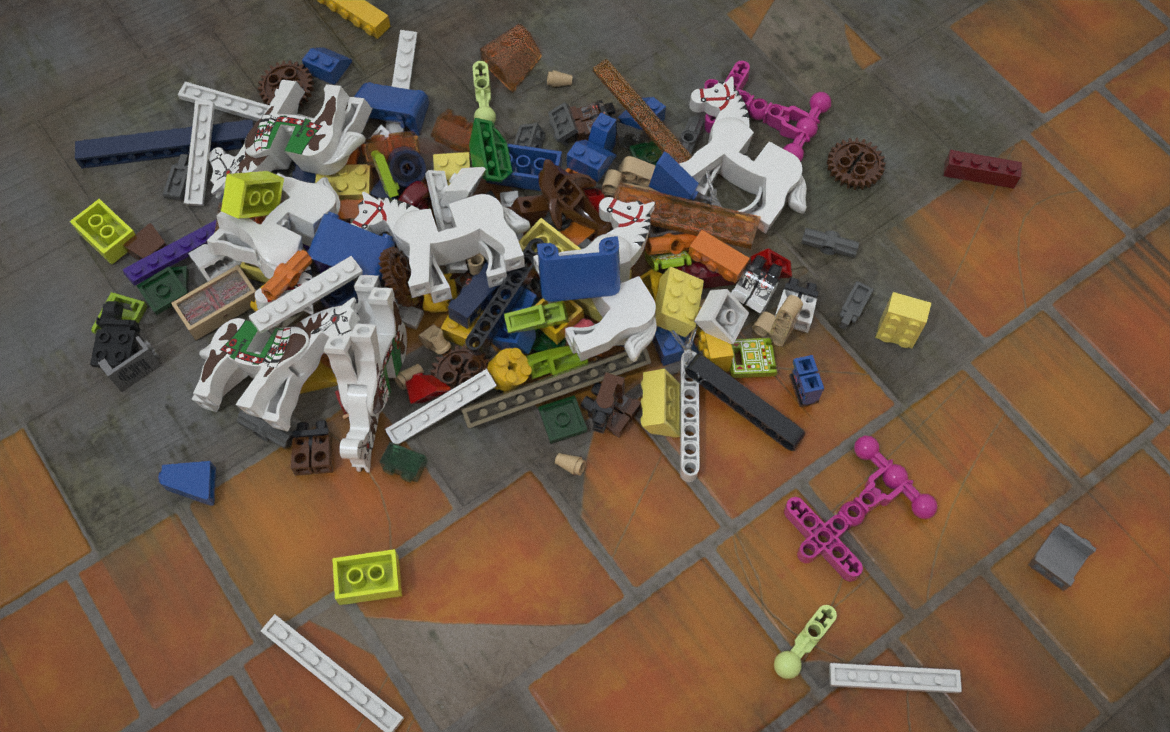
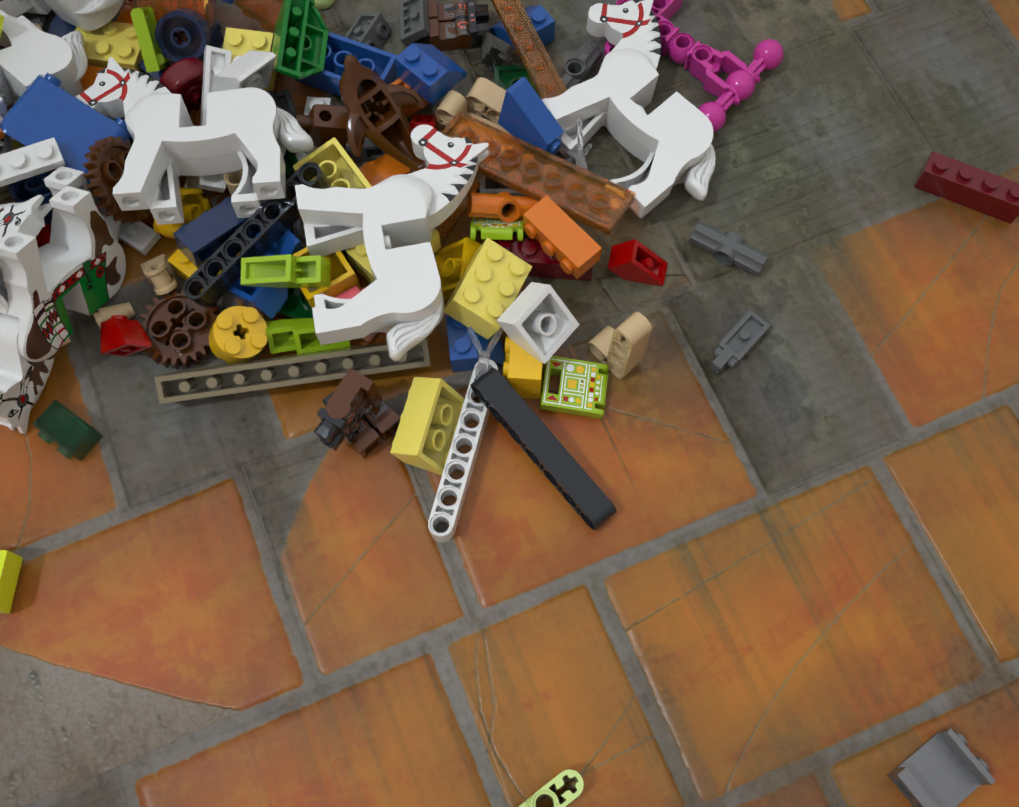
camera: 15 degrees right, 5 degrees up
white plate [385,369,497,446] -> none
blue windscreen [537,236,621,302] -> none
dark green plate [538,395,587,444] -> none
tan cone [555,453,586,476] -> none
blue slope [588,113,616,152] -> none
hips [731,255,782,313] -> none
white hips [775,278,819,333] -> none
dark pink piece [784,435,938,582] -> none
blue hips [789,355,824,407] -> none
reddish brown gear [826,137,886,190] -> none
light yellow brick [875,292,931,348] -> none

